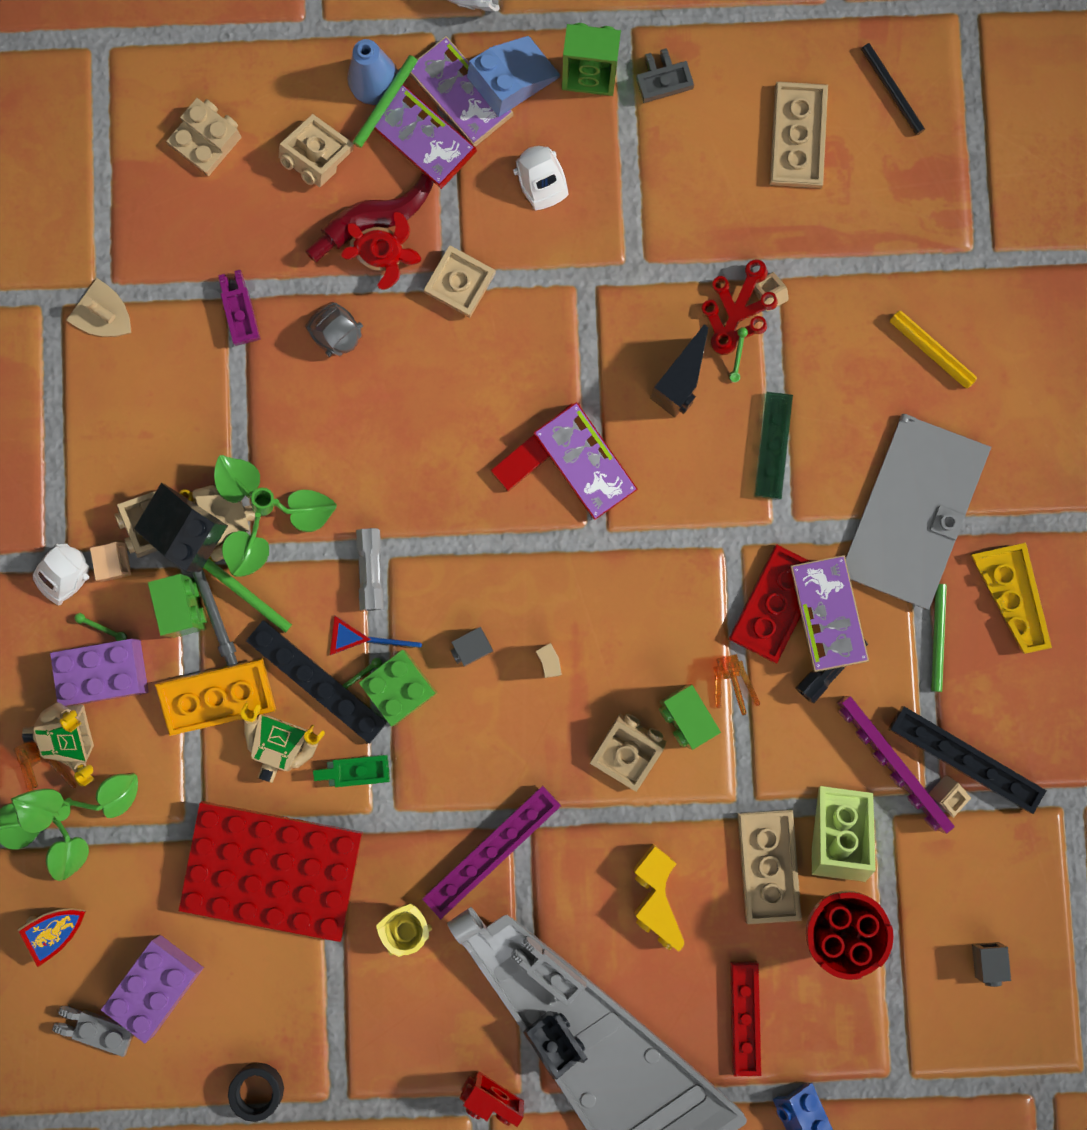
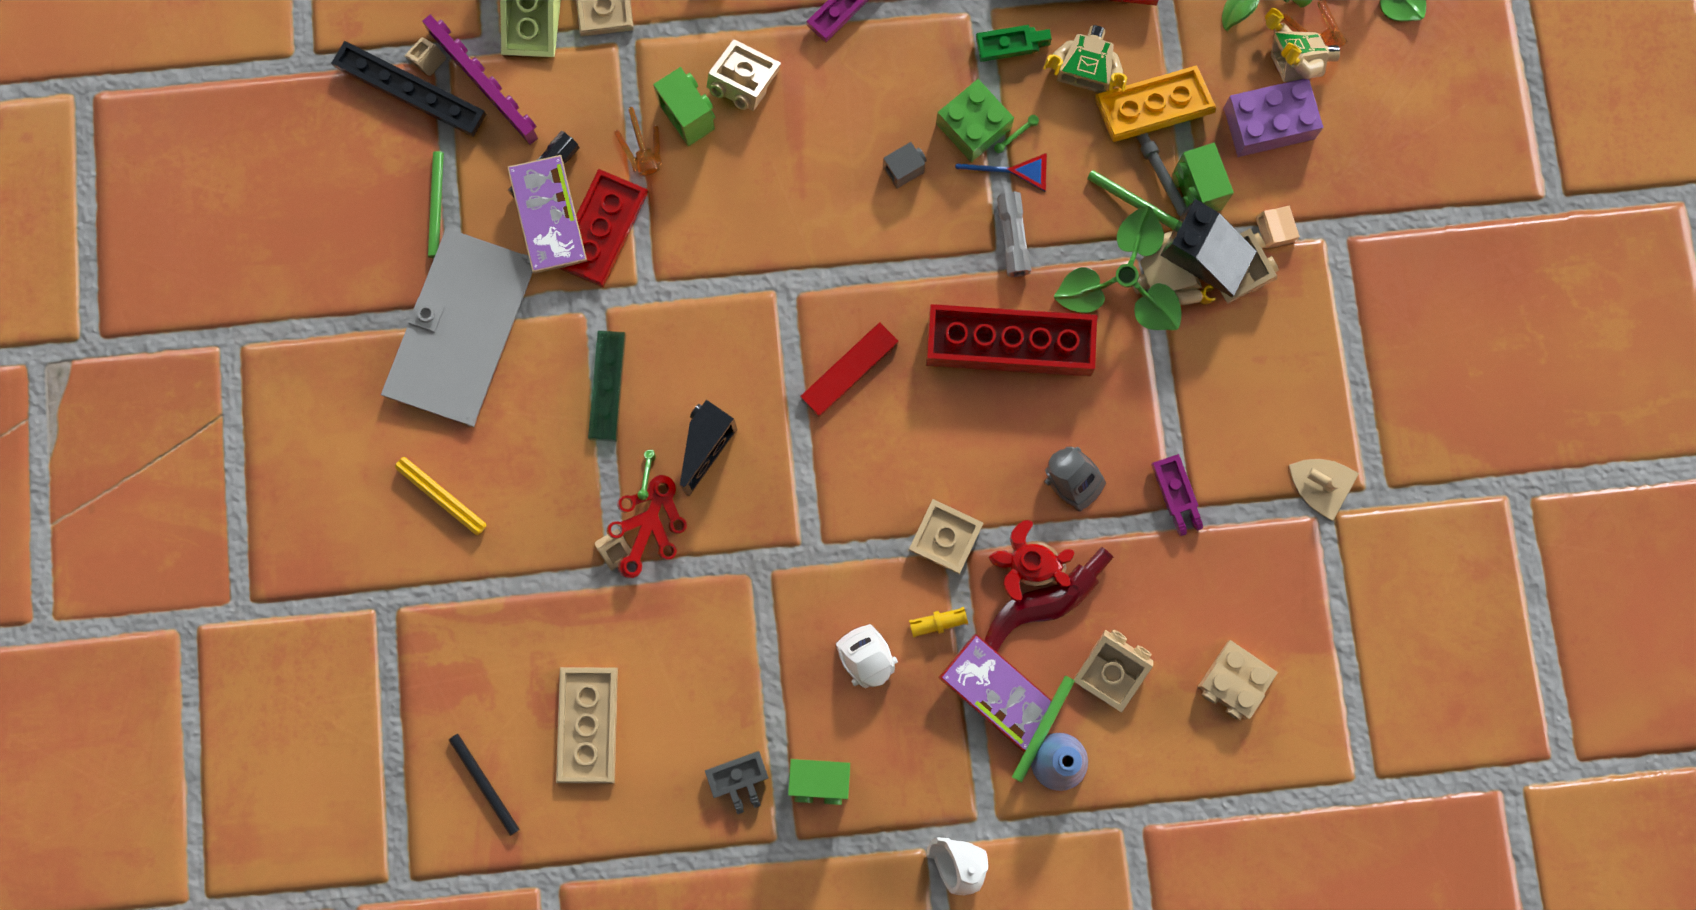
camera: 175 degrees right, 5 degrees down
white helmet [33,544,89,606] -> none
bright green hinge [74,613,127,641] -> none
black plate [246,620,388,744] -> none
tile [410,36,513,147] -> none
medium blue slope [467,36,560,117] -> none
medium lavender tile [533,402,638,520] -> none
tan piece [536,643,562,678] -> none
yellow wing [970,543,1052,654] -> none
none -> yellow pin [909,607,968,638]
none -> red brick [926,304,1098,377]

